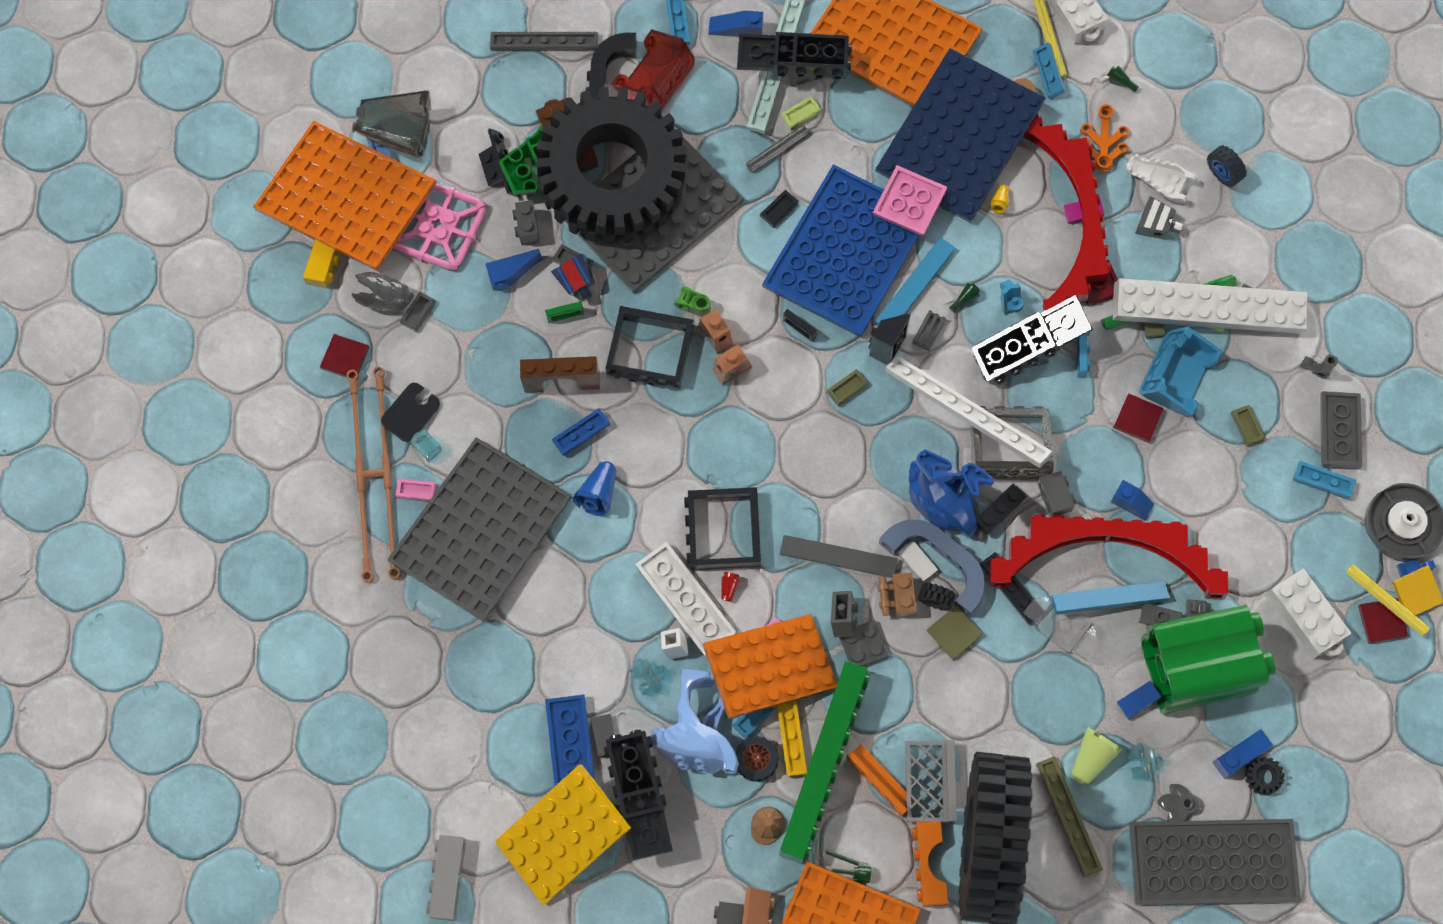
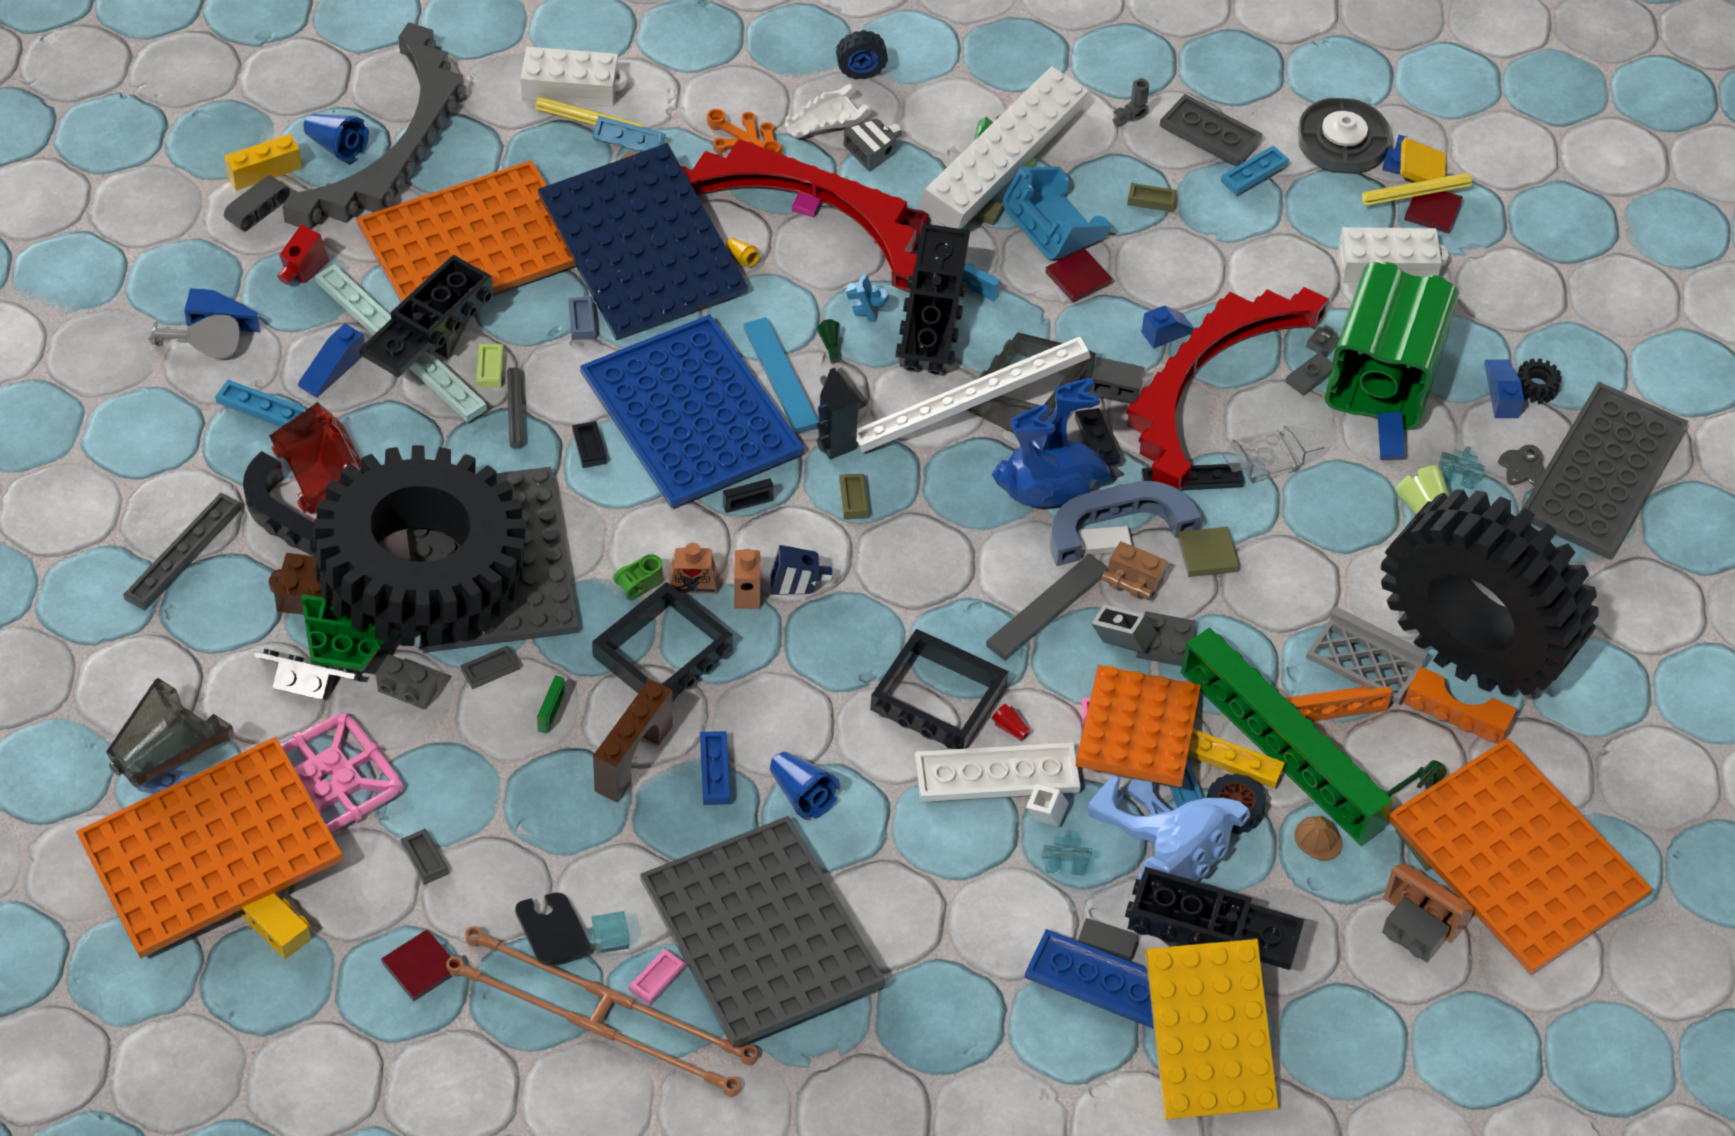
camera: 65 degrees left, 20 degrees down
dark grey head [352,272,414,312] -> none
blue slope [485,249,542,290] -> none
torso [551,253,595,302] -> none
bright pink plate [873,166,947,237] -> none
black tyre [917,582,956,611] -> none
dark azure tile [1051,581,1170,615] -> none
dark green cone [1107,65,1139,92] -> none
none -> sand blue tile [568,297,596,340]
none -> dark blue torso [770,545,832,595]

